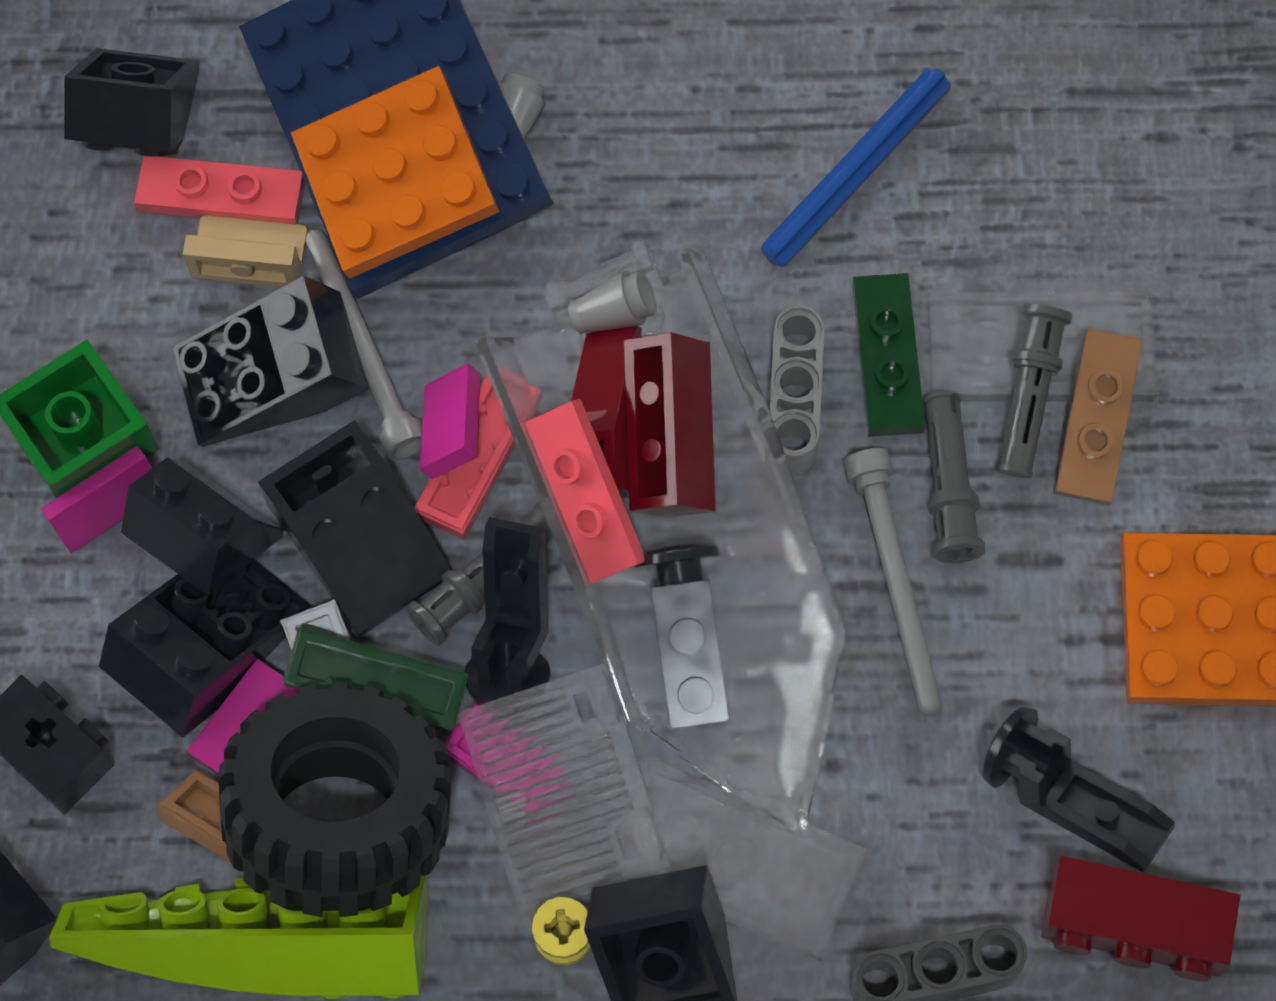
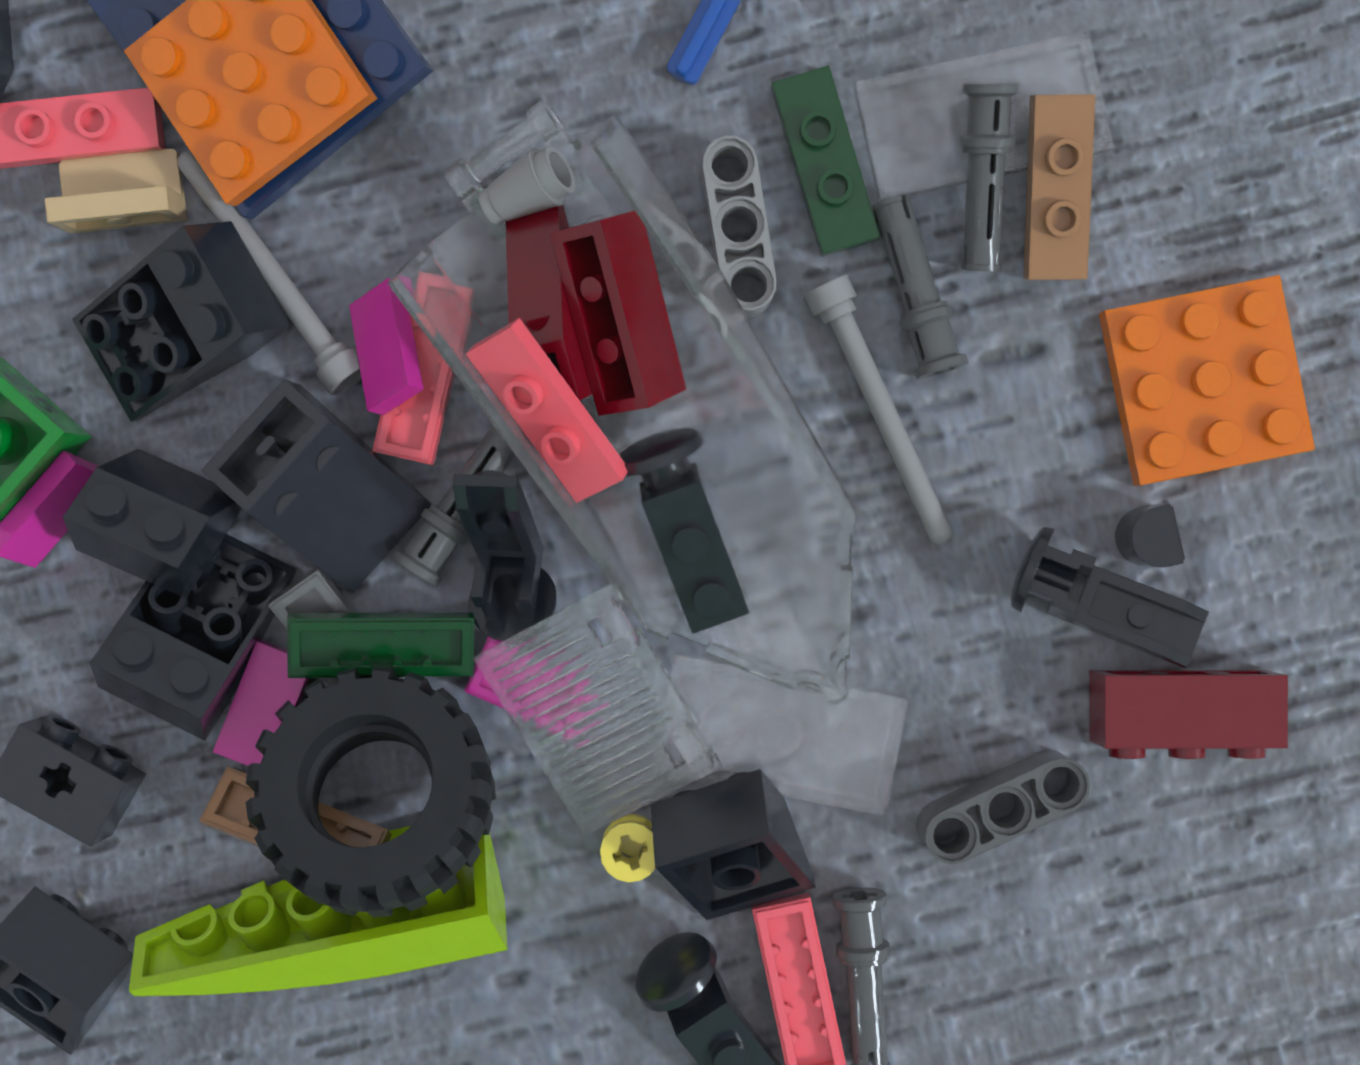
camera: 15 degrees left, 20 degrees up
none -> black brick [1115,504,1185,567]

